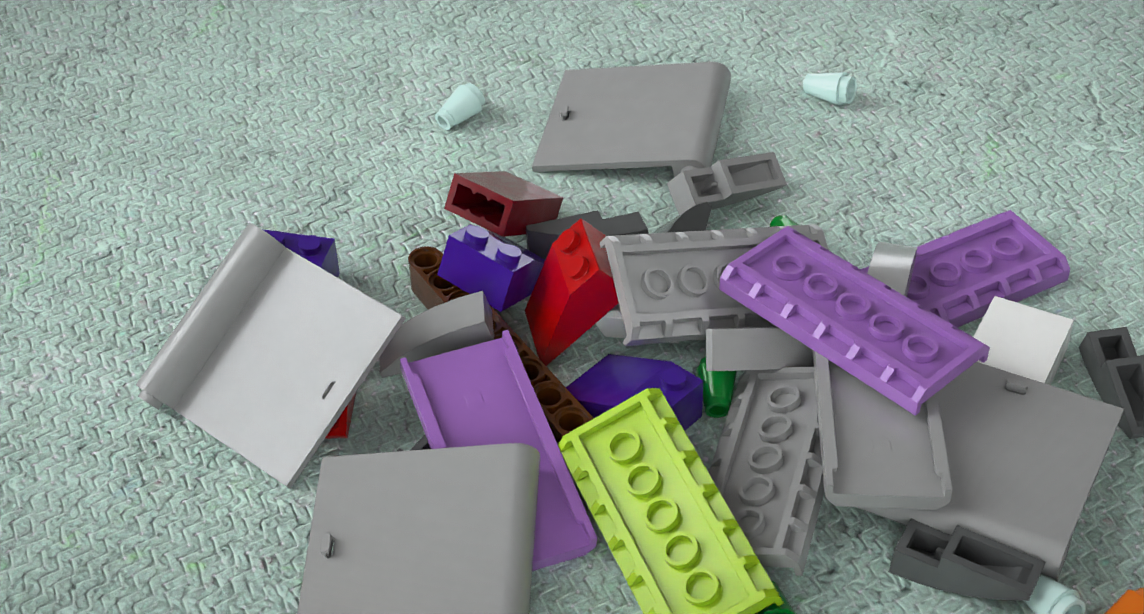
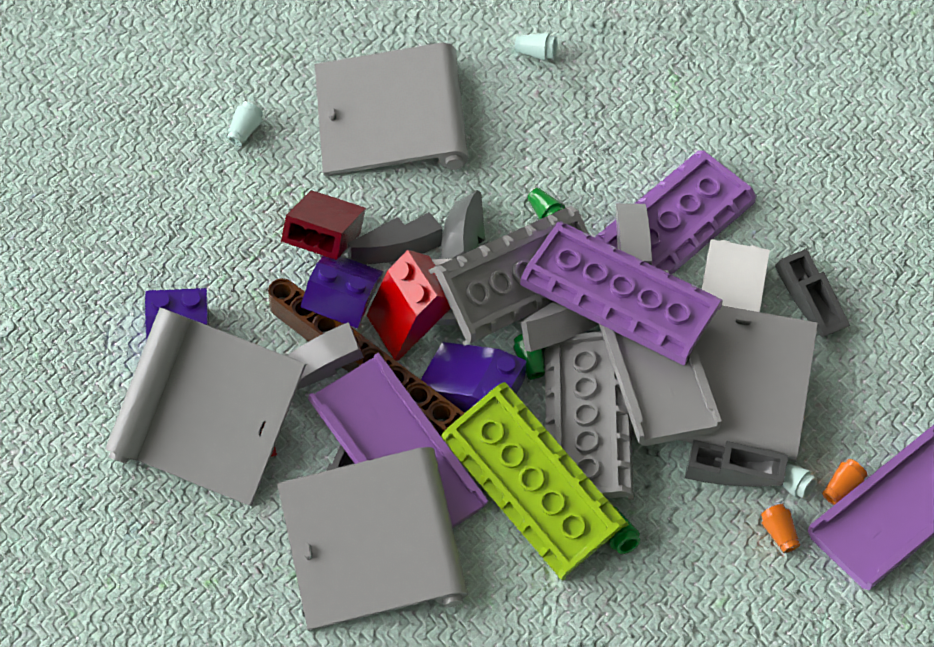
camera: 20 degrees left, 15 degrees up
light grey slope [667,152,787,215] -> none

